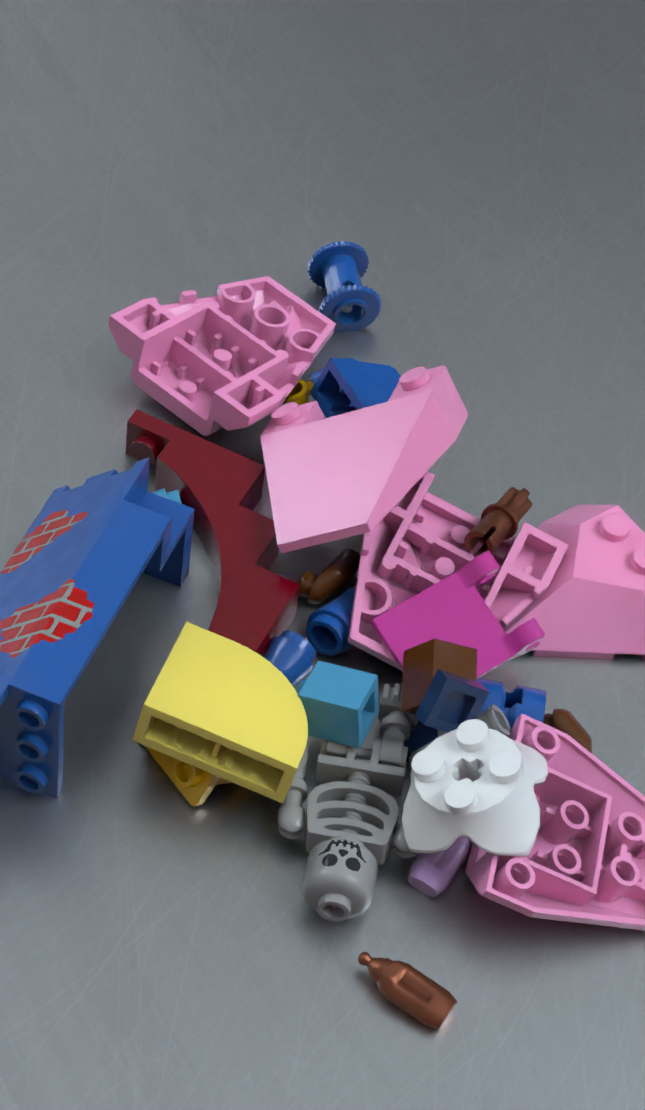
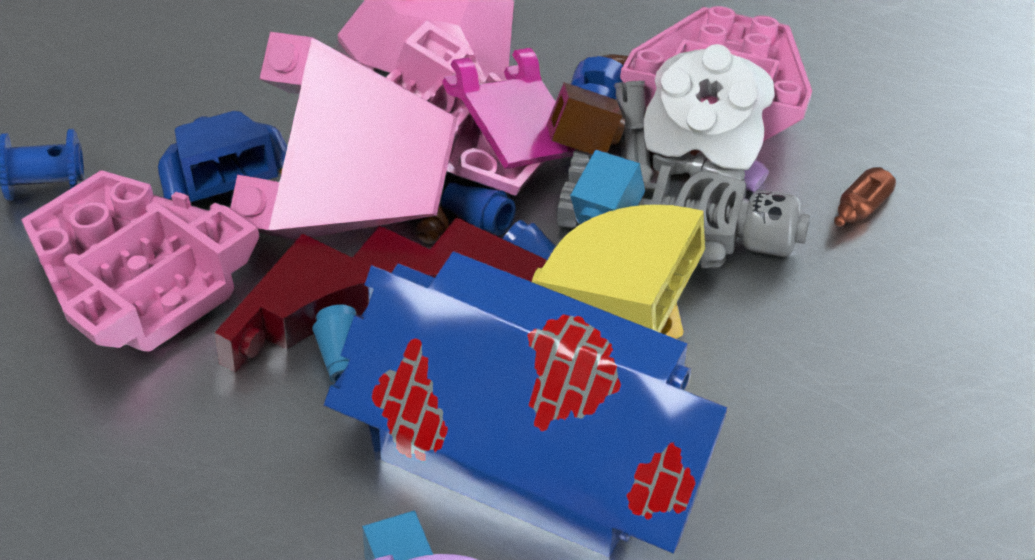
camera: 80 degrees left, 0 degrees up
dark blue tile [415,668,490,733] -> none
copper axle [464,487,532,558] -> none

